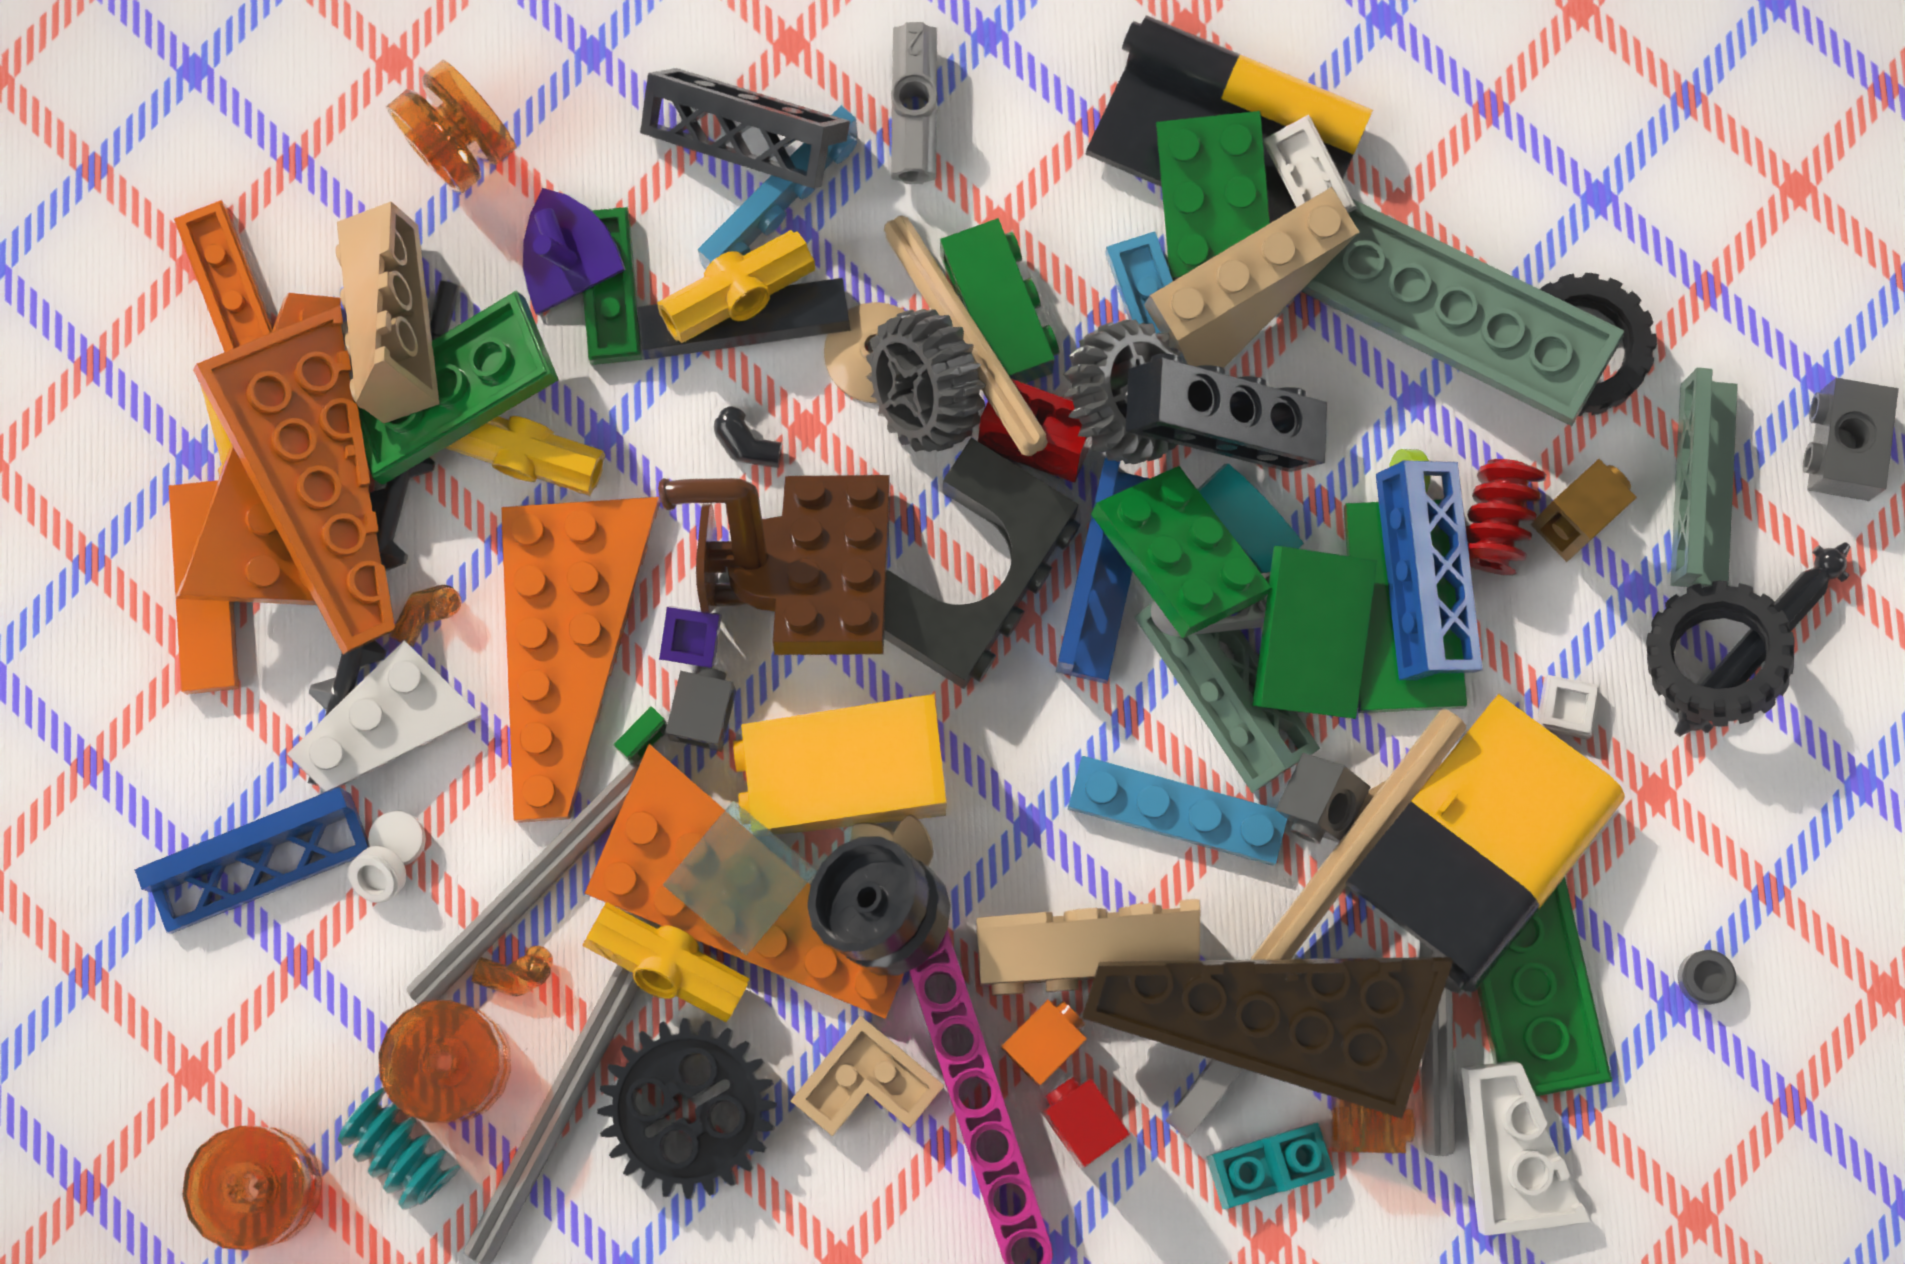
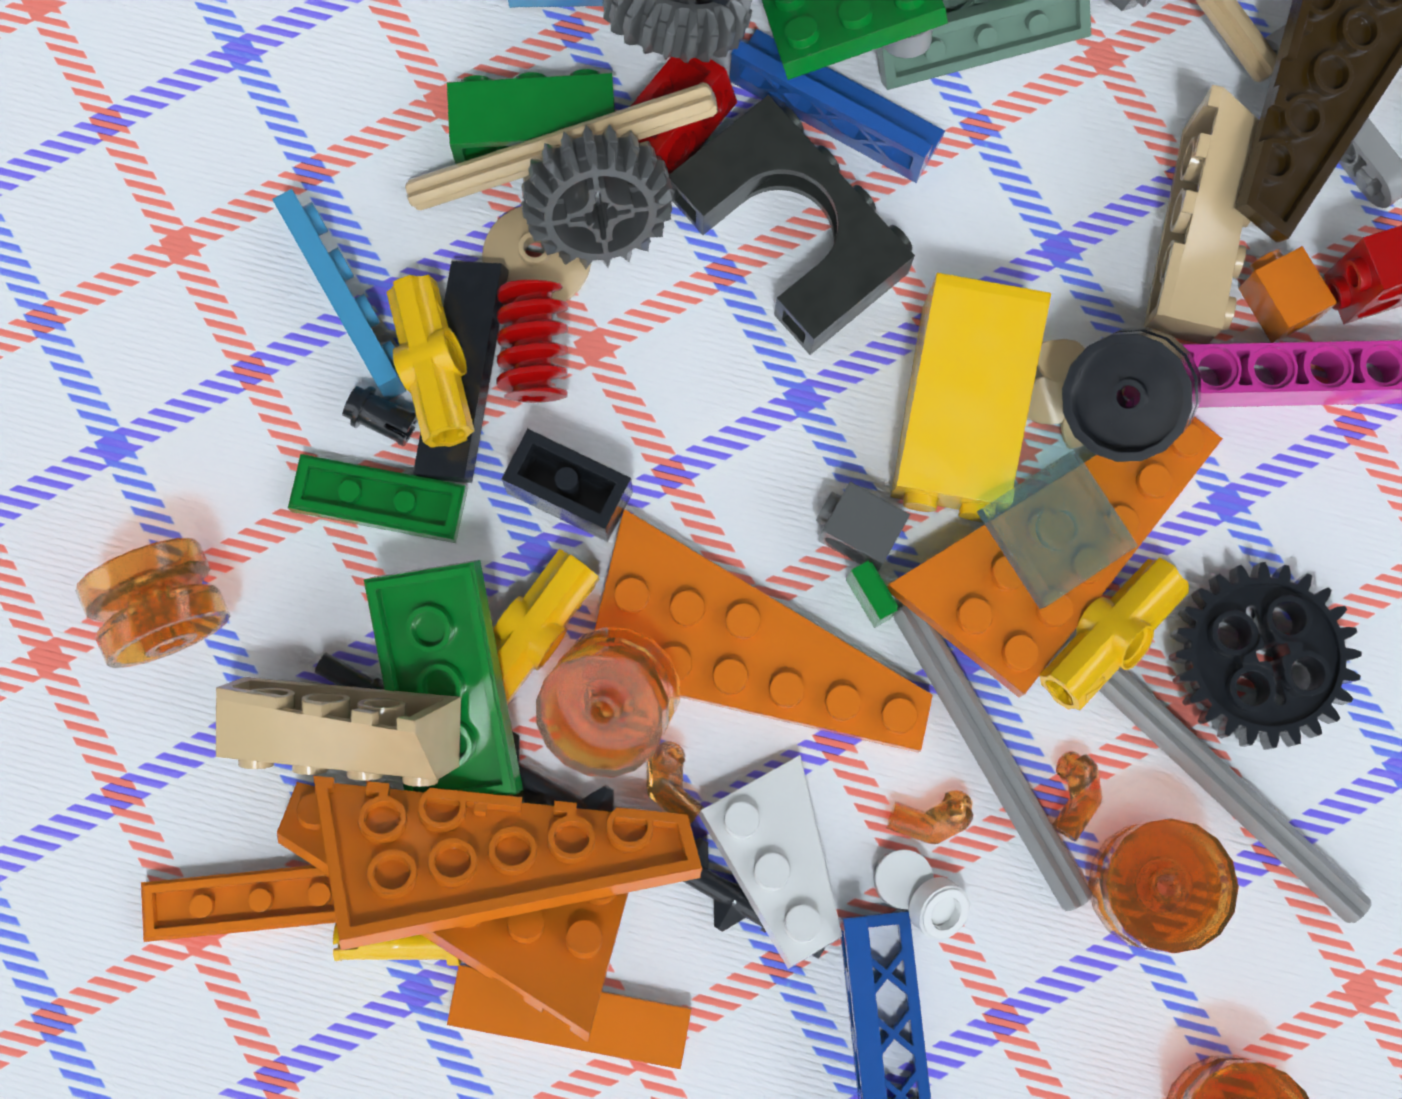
camera: 75 degrees left, 0 degrees up
teal piece [338,1087,461,1210] -> none
dark purple shield [523,188,626,315] -> none
black fence [640,68,850,189] -> none
reddish brown plate [658,475,891,655] -> none
dark purple tile [659,606,722,668] -> none
black arm [714,406,782,468] -> none
tan plate [790,1015,945,1136] -> none
light grey piece [891,22,937,184] -> none
dark azure plate [1068,756,1287,866] -> none
none -> black pin [342,386,418,446]
none -> red piece [496,280,568,403]
none -> black brick [501,428,633,542]
none -> clear orange wheel [536,627,680,778]
none -> clear orange arm [886,790,974,844]

